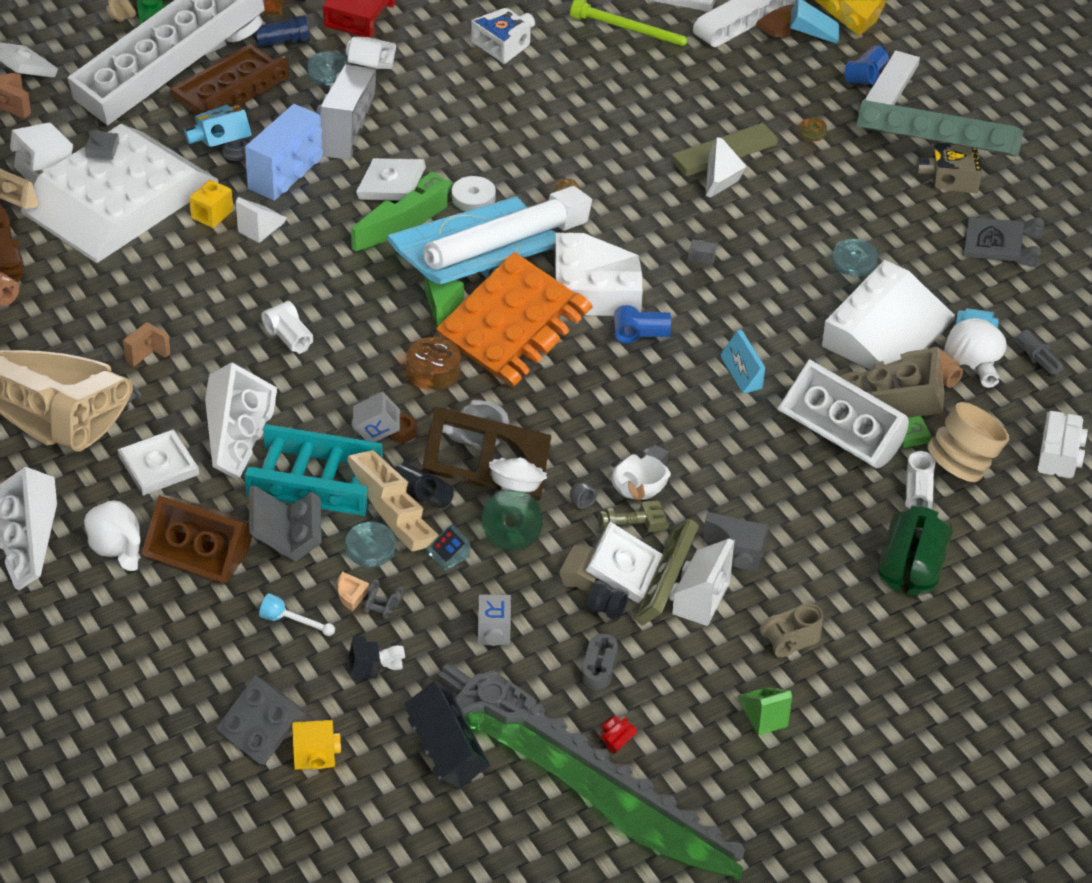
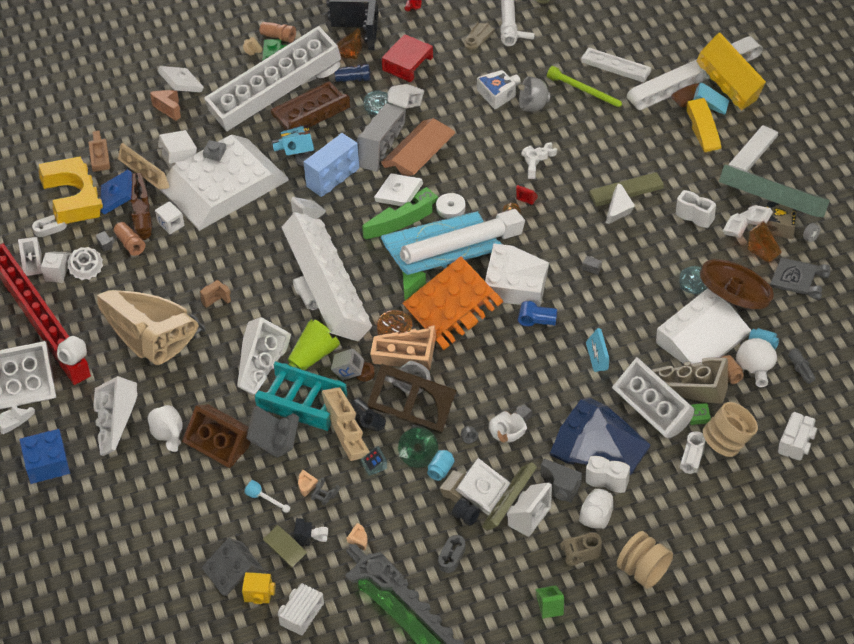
camera: 15 degrees right, 5 degrees up
white tile [118,429,199,495] -> none
yellow brick [189,179,233,228] -> none
clear light blue piece [346,522,396,567] -> none
black brick [404,680,490,789] -> none
light grey brick [478,595,511,646] -> none
white piece [489,458,547,495] -> none
olive hinge [598,501,669,532] -> none
red plate [599,714,637,754] -> none
clear orange tile [800,117,827,141] -> none
blue piece [845,45,889,84] -> none
dark green cylinder [878,505,953,596] -> none
none -> white brick [155,201,185,234]
none -> olive slope [263,525,307,568]
none -> white brick [278,583,324,635]
none -> white brick [282,212,372,341]
none -> lime cone [287,319,340,371]
none -> light nougat tile [347,523,368,550]
none -> light nougat wedge [370,326,436,370]
none -> nougat slope [381,118,455,176]
none -> medium azure brick [427,450,455,481]
none -> red slope [516,185,538,205]
none -> light grey cylinder [519,76,550,112]
none -> white piece [521,142,557,179]
none -> dark blue wedge [550,398,651,475]
none -> white piece [579,489,613,529]
none -> white brick [586,456,630,493]
none -> tan wheel [617,531,673,589]
none -> white brick [676,190,716,228]
none -> yellow slope [687,98,721,152]
none -> reddish brown dish [700,259,774,309]
none -> white tile [723,205,773,238]
none -> clear orange slope [747,221,782,263]
none -> light grey tile [803,223,820,242]

